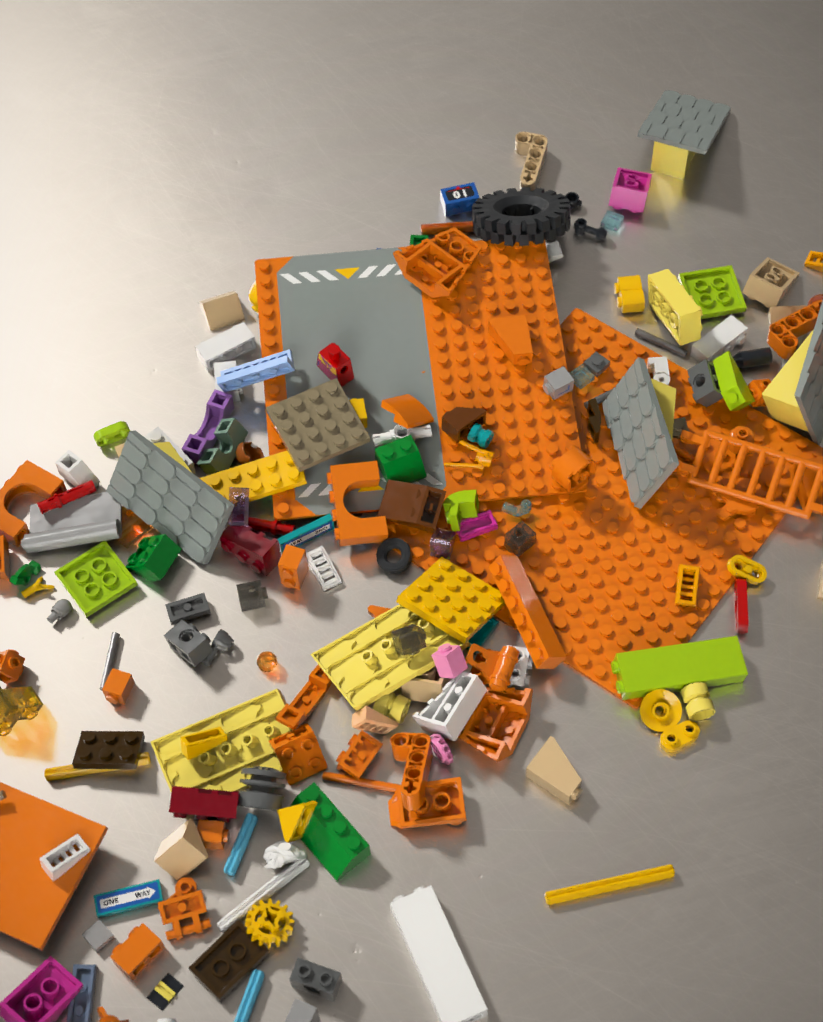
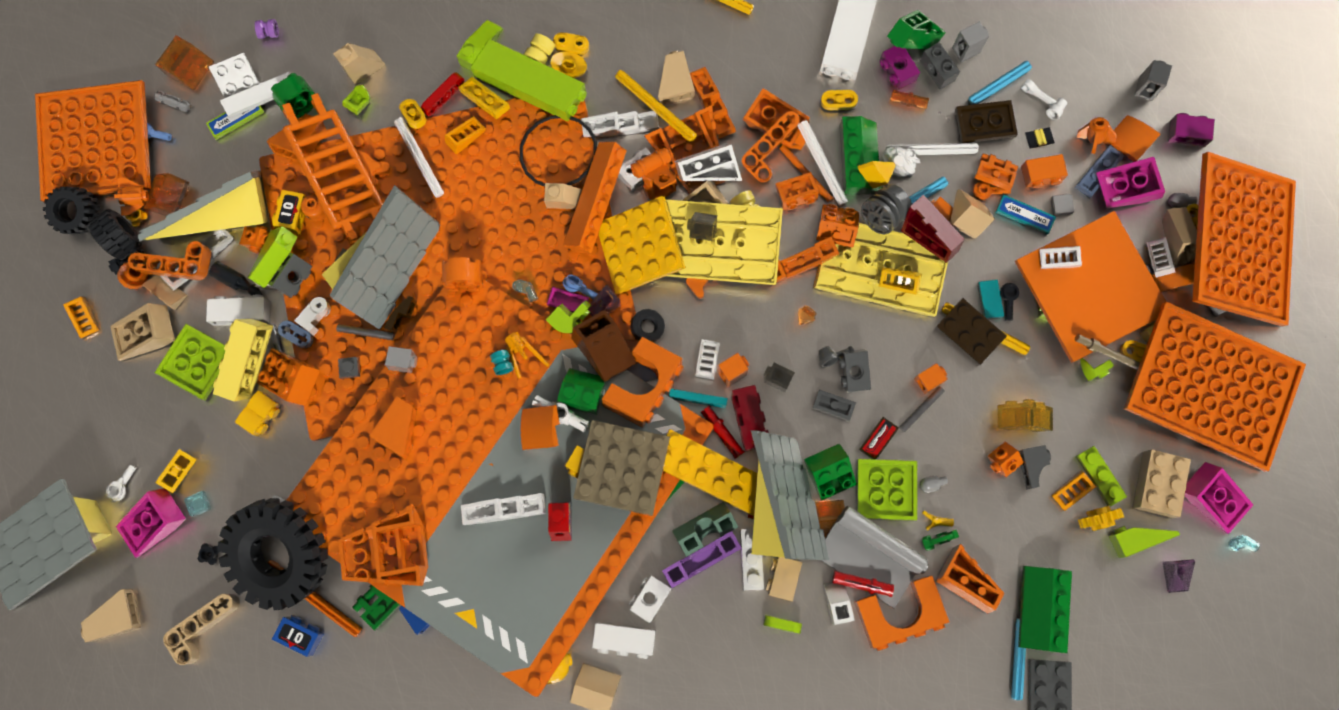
camera: 140 degrees left, 20 degrees up
light blue fence [216,349,295,393] -> none
slope [228,487,249,527] -> none
dark orange hair [236,442,264,465] -> none
yellow gear [245,899,295,948] -> none
light nougat slope [352,706,398,735] -> none
bright pink gear [430,733,453,765] -> none
bright pink brick [432,643,468,678] -> none
reddish brown slope [441,407,486,443] -> none
clear smoke brick [504,521,536,557] -> none
clear light blue tile [569,364,595,389] -> none
black bar [574,218,608,241] -> none
none -> tan slope [81,589,141,643]
none -> white plate [105,465,136,502]
none -> yellow brick [155,449,198,493]
none -> orange slope [257,348,320,406]
none -> brick [272,190,306,235]
none -> sand blue beam [278,321,314,349]
none -> lime plate [342,85,370,116]
none -> white axle [394,117,444,198]
none -> lime slope [456,20,503,71]
none -> yellow plate [458,77,510,120]
none -> white slope [461,493,546,525]
none -> black piece [519,115,597,187]
none -> tan slope [544,183,582,209]
none -> medium blue plate [562,275,599,301]
none -> white slope [581,111,659,137]
none -> yellow axle [615,70,697,142]
none -> orange slope [690,67,736,139]
none -> white axle [798,120,848,206]
none -> yellow plate [821,90,858,110]
none -> slope [859,417,899,460]
none -> magenta brick [880,46,920,90]
none -> green wedge [887,10,946,49]
none -> clear orange pin [890,89,929,110]
none -> teal tile [977,280,1004,319]
none -> black plate [1000,283,1020,321]

